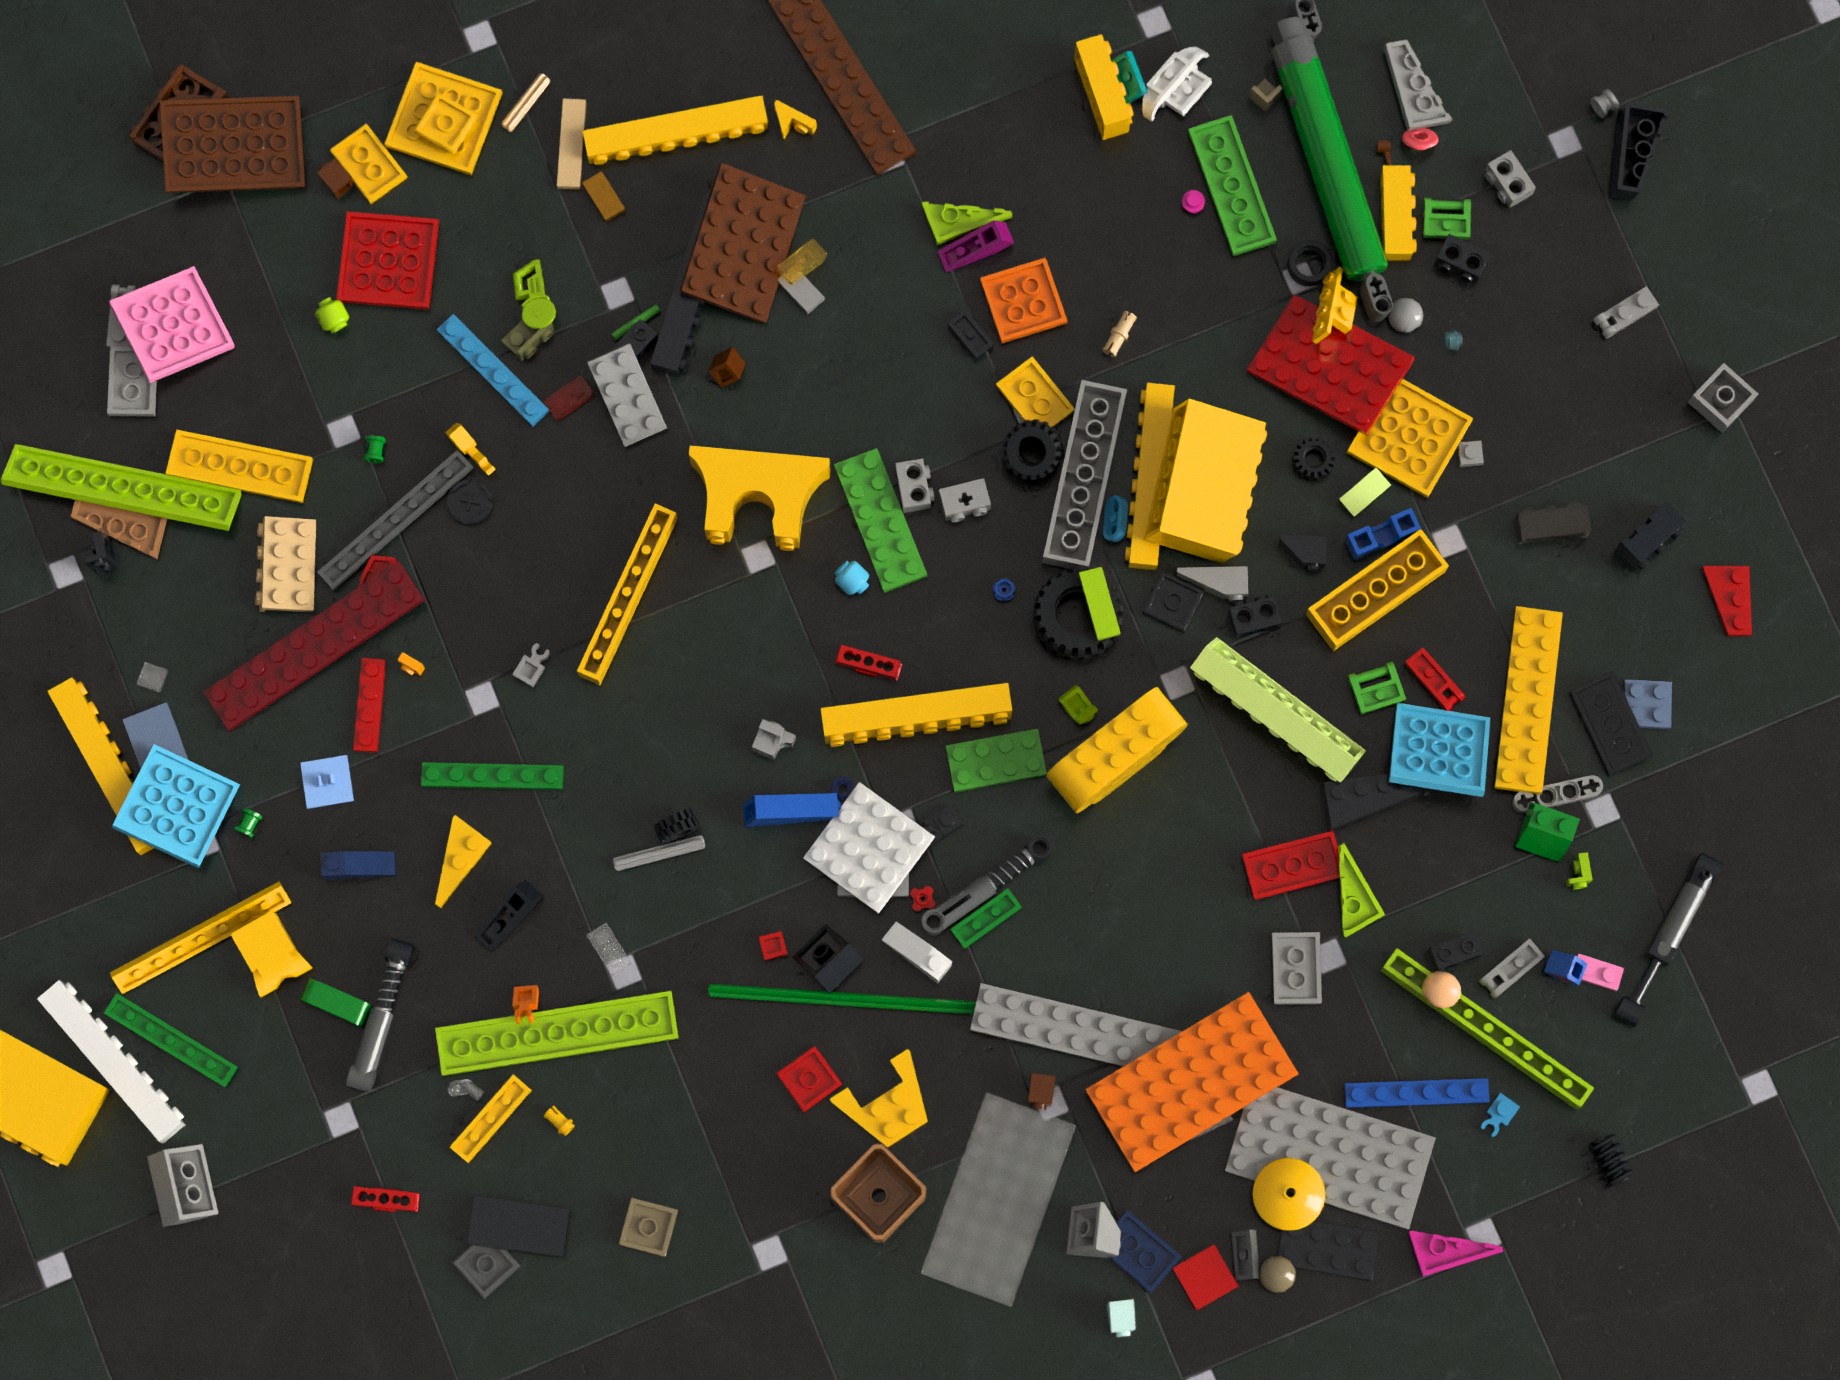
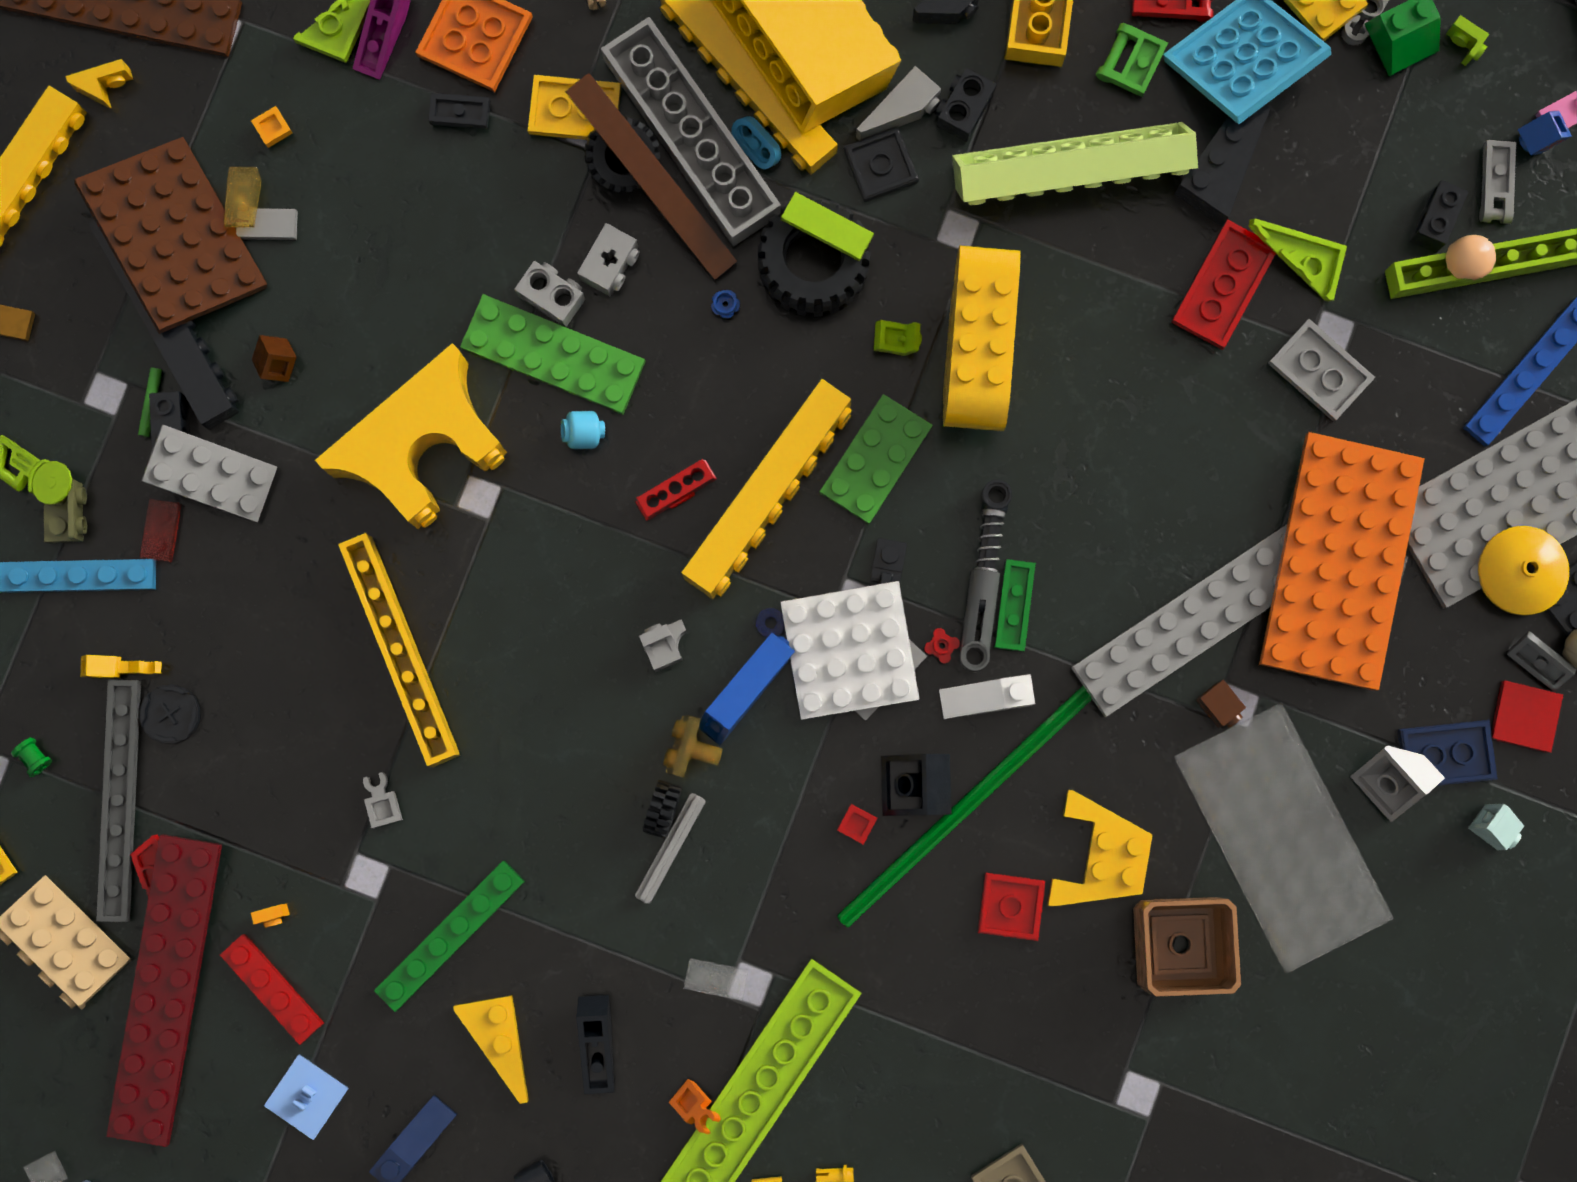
camera: 45 degrees left, 5 degrees up
none -> light orange plate [251,106,293,148]
none -> reddish brown tile [565,73,737,280]
none -> clear yellow plate [663,715,722,778]

